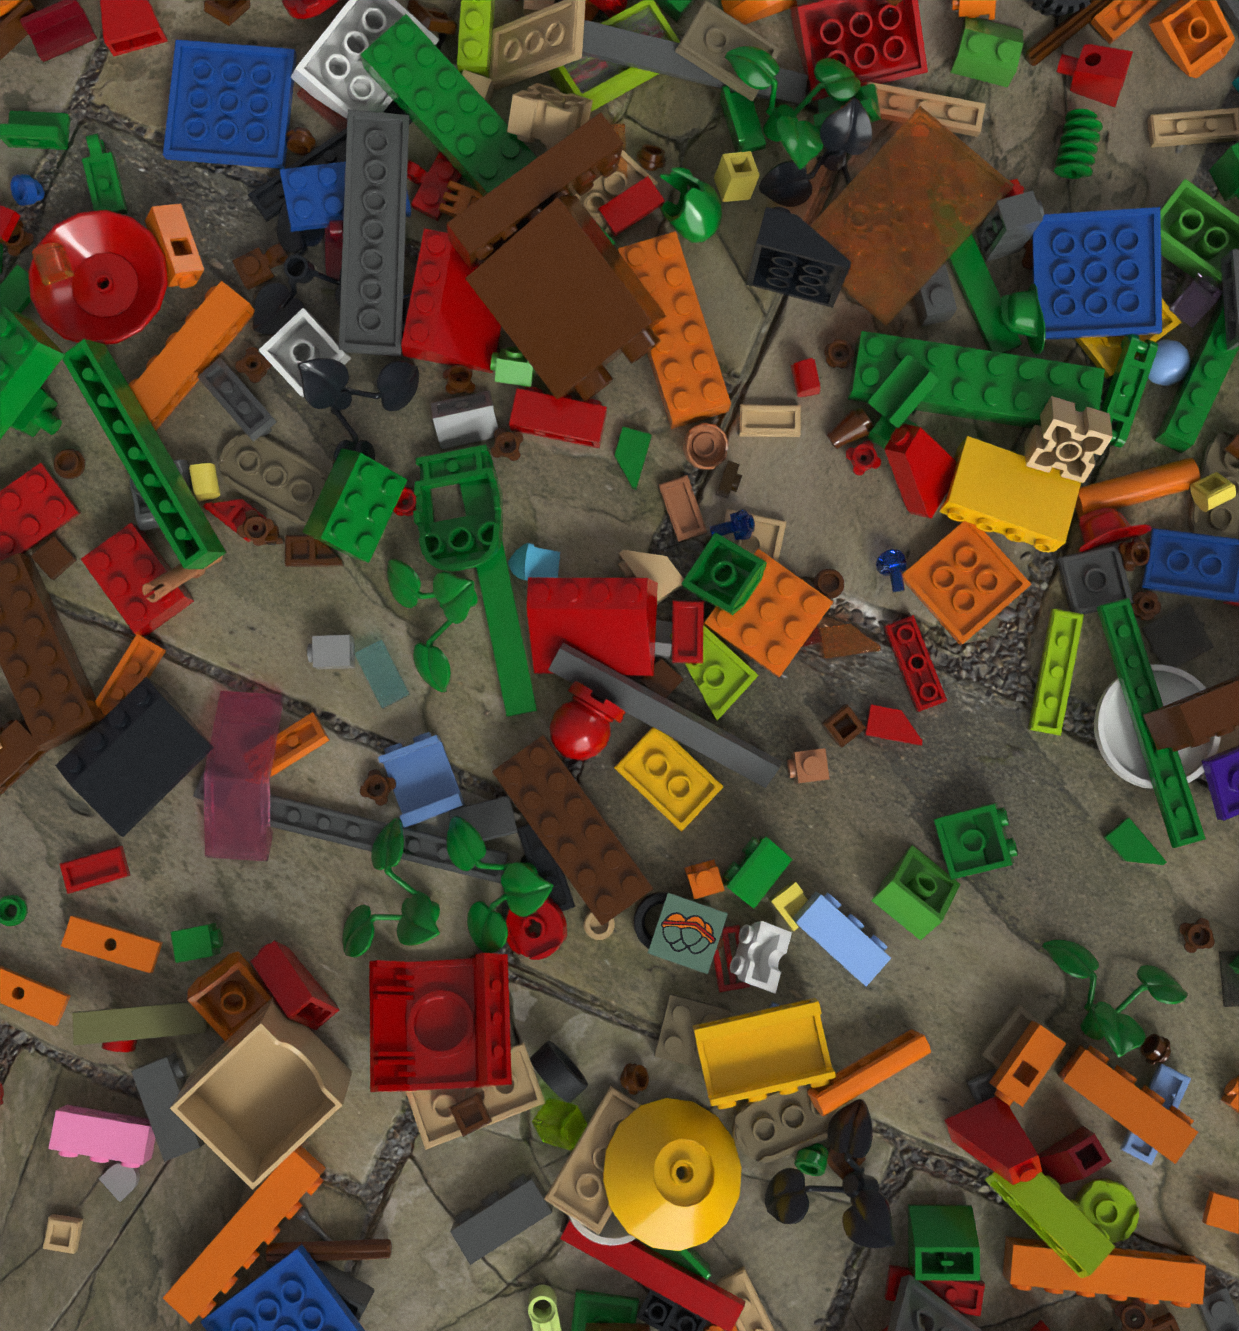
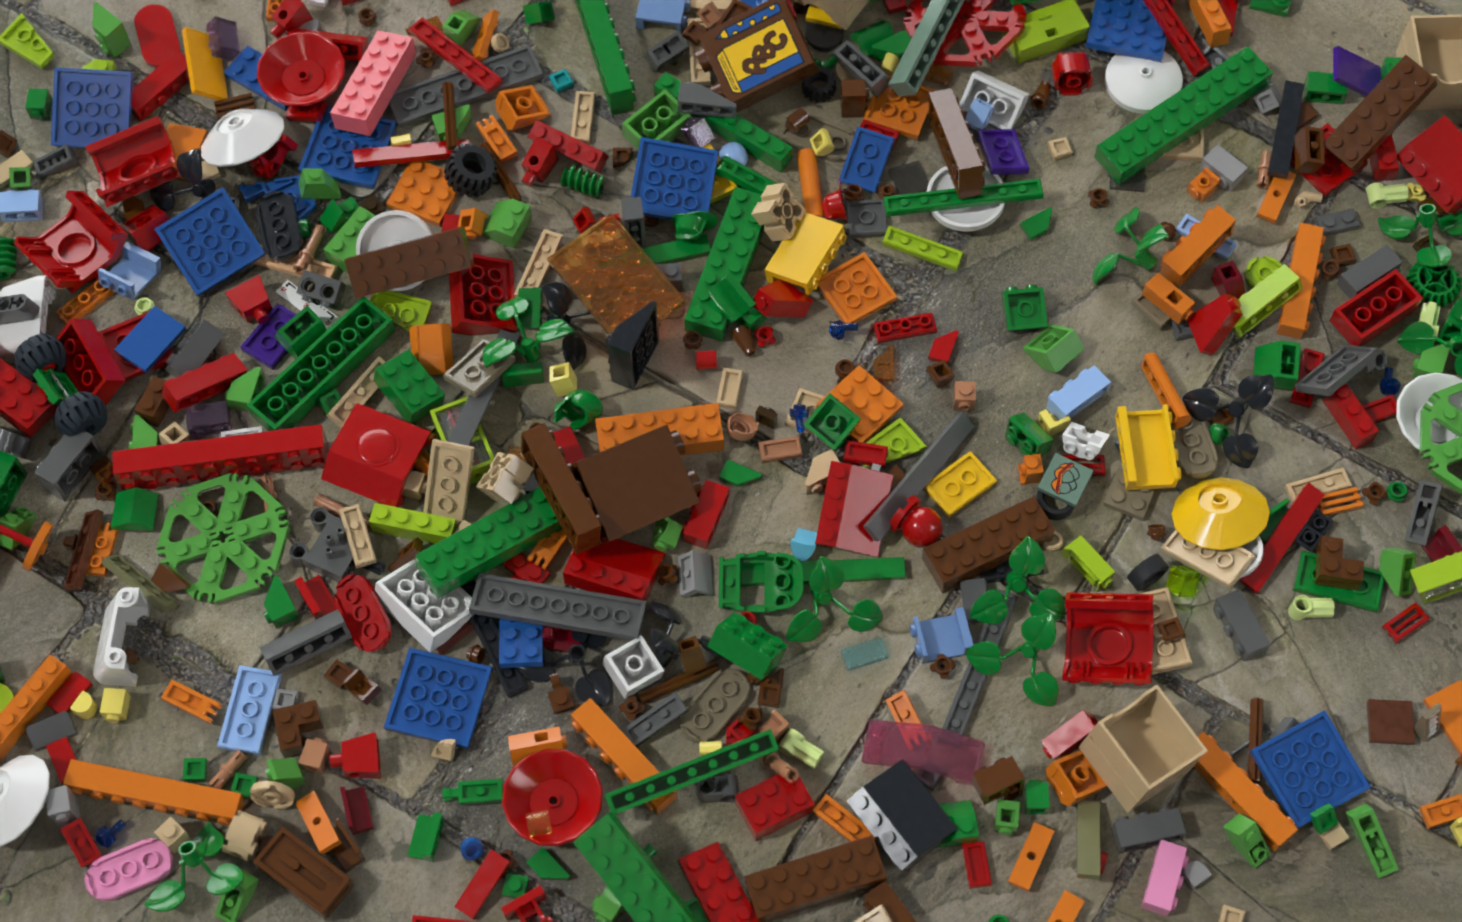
camera: 80 degrees left, 20 degrees down
reddish brown tile [31,536,77,580] -> none
reddish brown plate [54,449,85,479] -> none
light grey brick [307,635,355,670] -> none
reddish brown plate [491,428,524,461] -> none
red plate [505,896,567,960] -> none
none -> tan tile [431,739,456,761]
none -> red brick [528,120,609,174]
none -> red brick [573,207,599,235]
none -> reddish brown tile [612,147,633,168]
none -> reddish brown axle [639,660,719,703]
none -> reddish brown brick [677,636,707,674]
none -> nougat panel [758,709,789,743]
none -> yellowish green piece [778,728,824,769]
none -> green slope [936,800,979,848]
none -> reddish brown brick [972,756,1025,805]
none -> bright green brick [994,799,1020,836]
none -> lime window [1061,535,1115,592]
none -> bright green slope [1223,813,1271,868]

